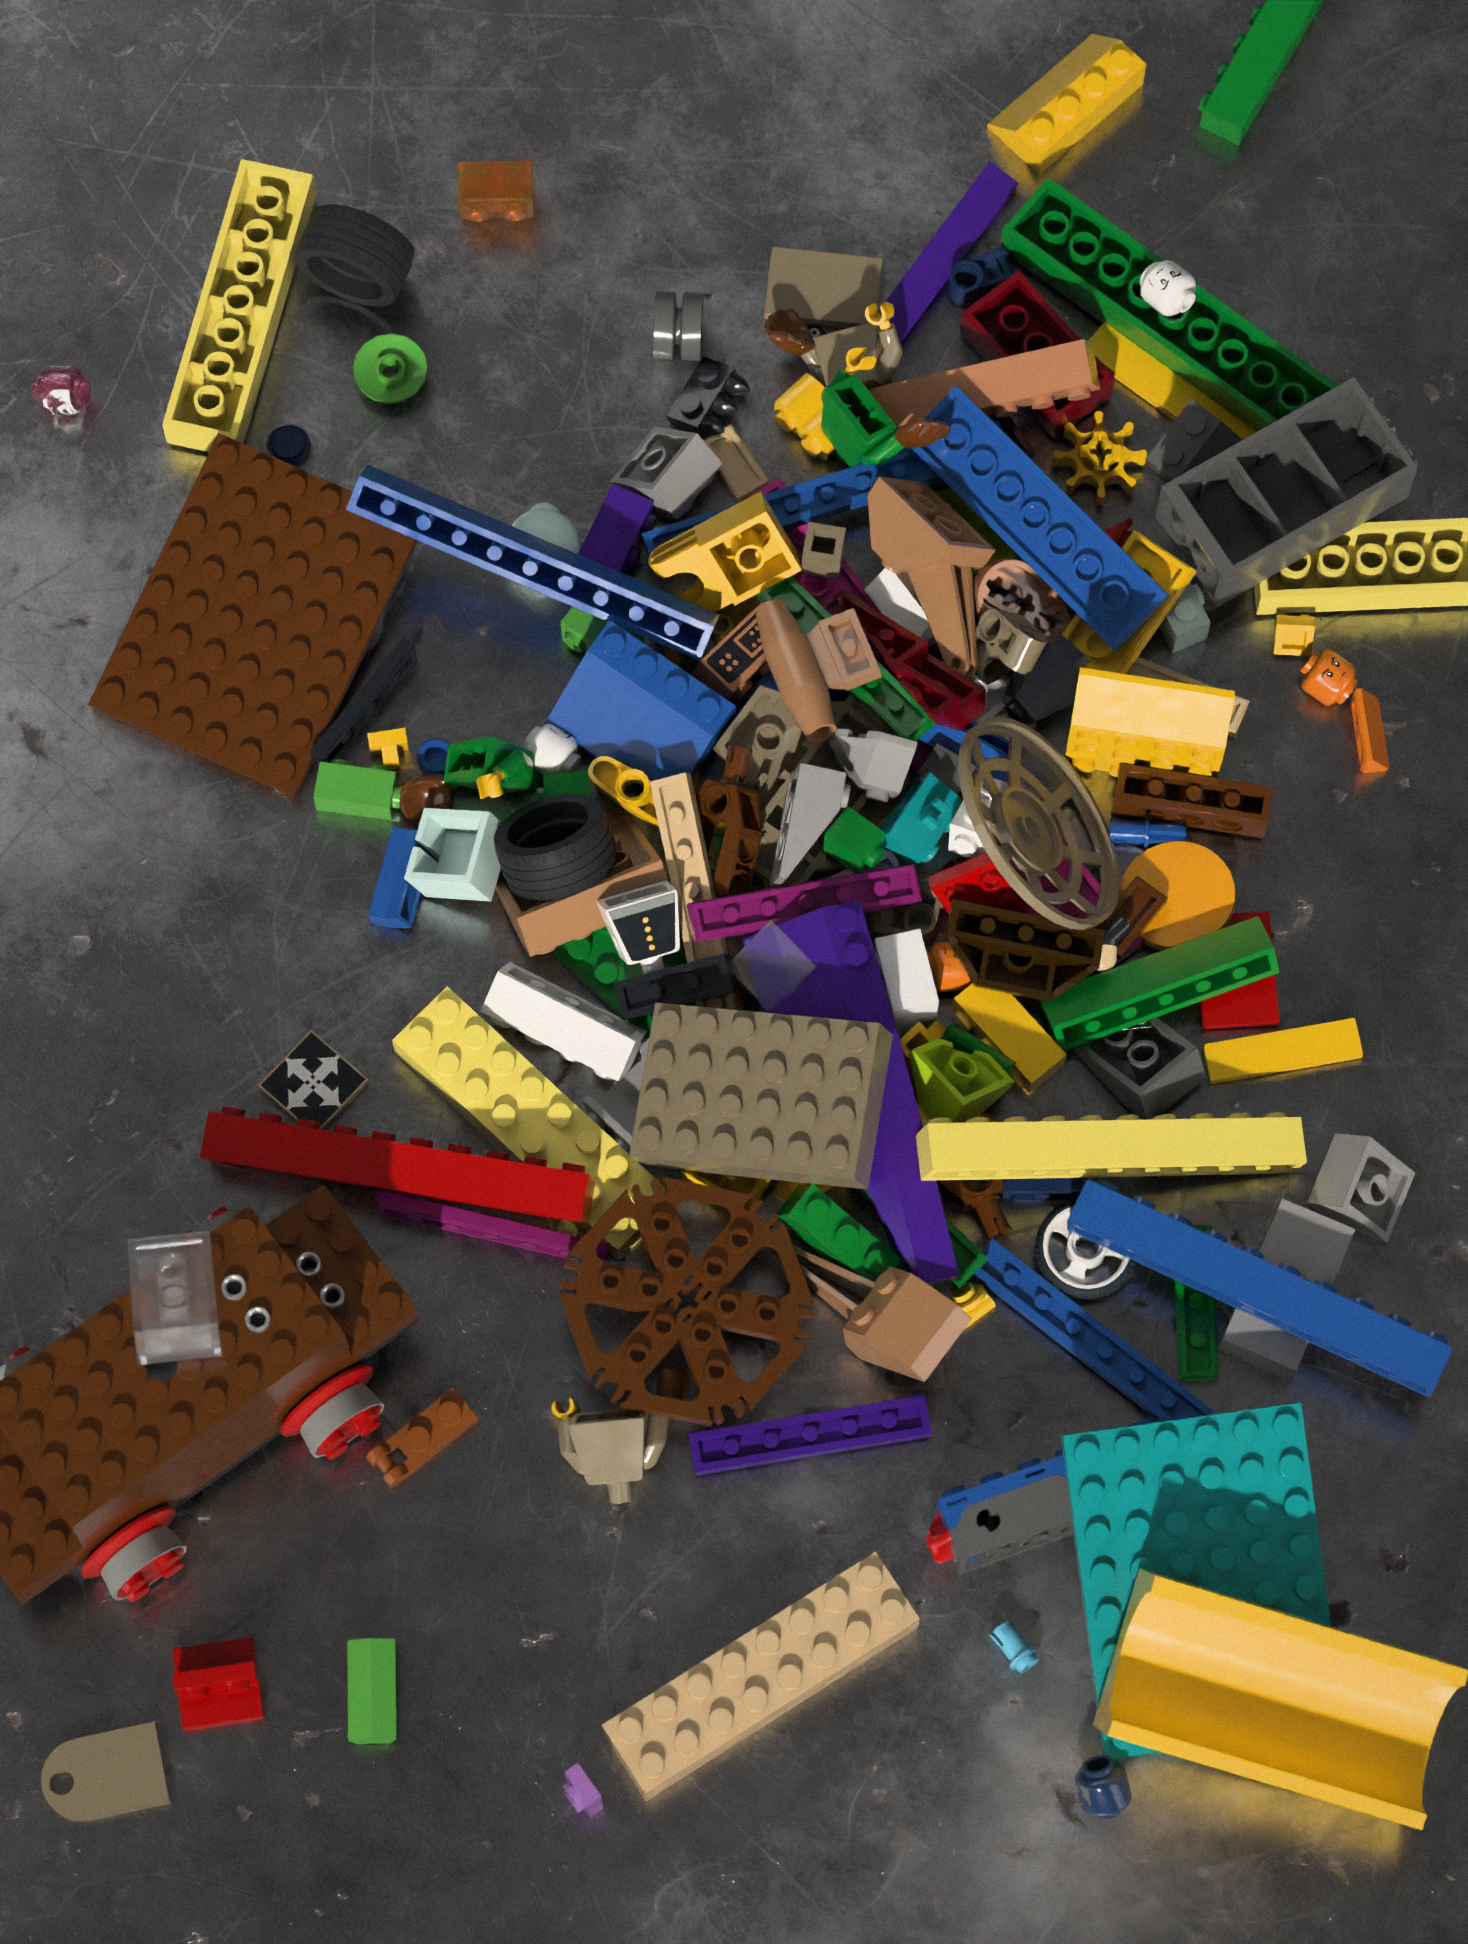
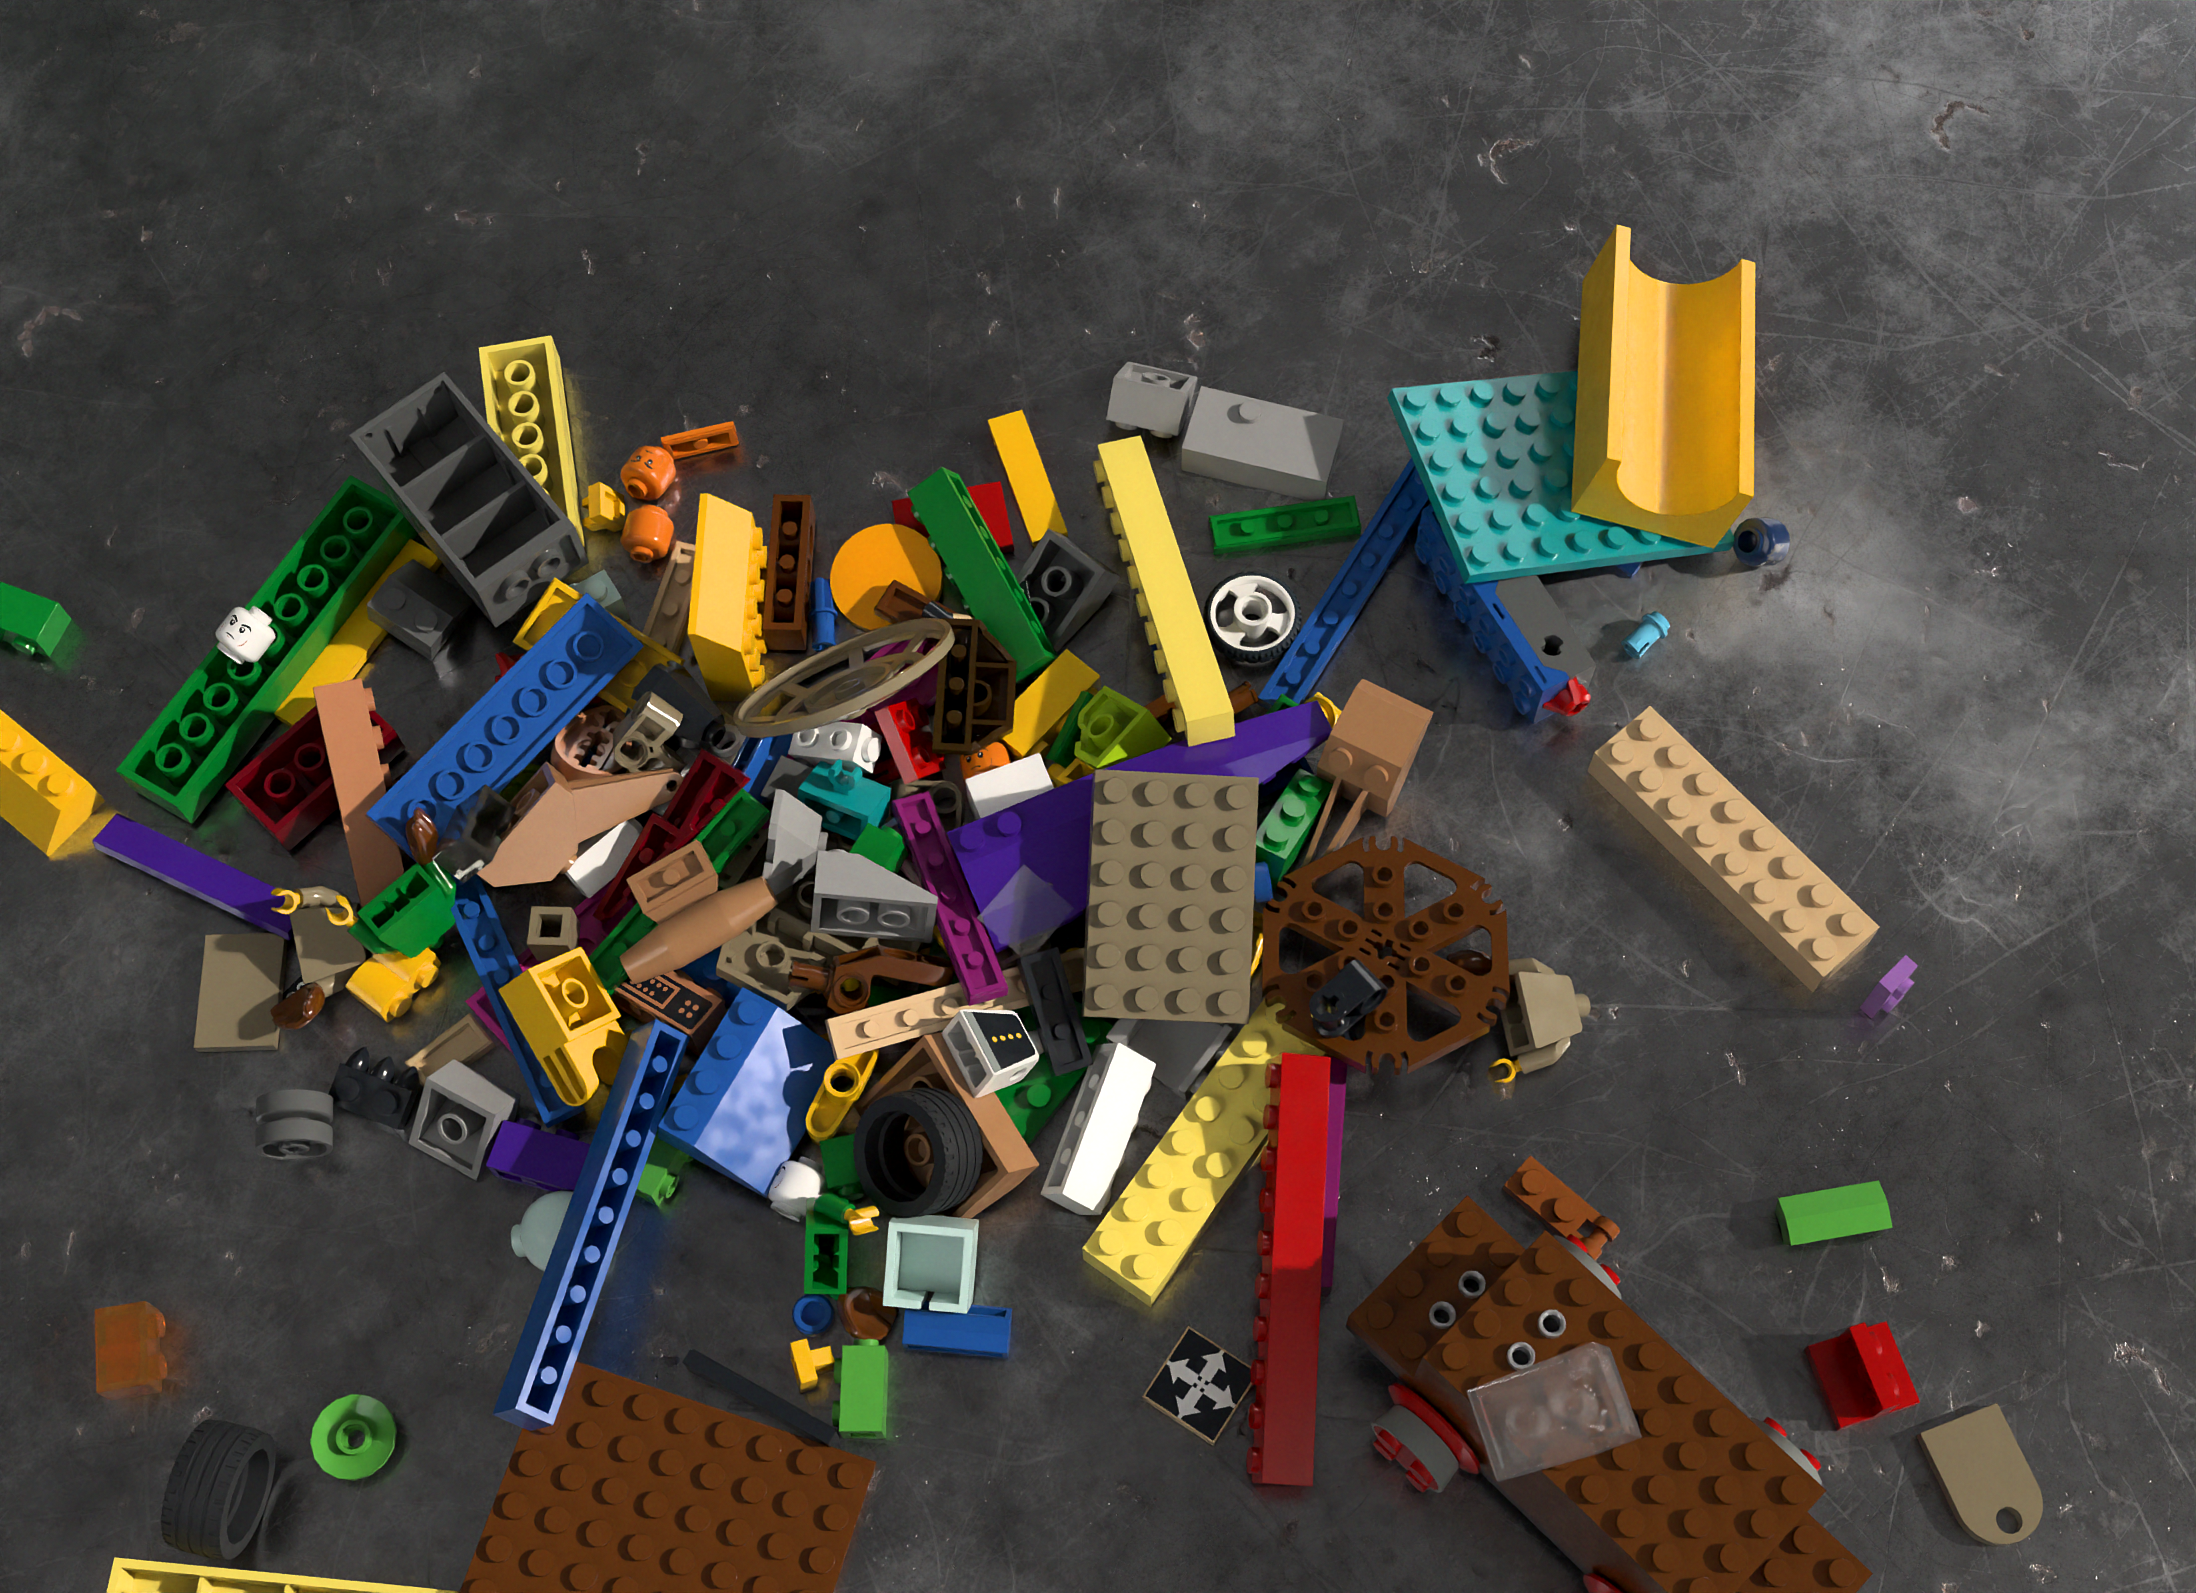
camera: 95 degrees left, 5 degrees down
dark blue piece [267,424,311,466] -> none
dark purple plate [689,1395,932,1476] -> none
dark blue piece [947,247,1014,307] -> none
yellow gear [1052,411,1147,506] -> none
blue brick [1067,1179,1453,1398] -> none
none -> clear smoke brick [432,784,516,883]
none -> orange head [620,505,674,563]
none -> blue tile [1254,861,1273,903]
none -> black piece [1309,960,1388,1039]

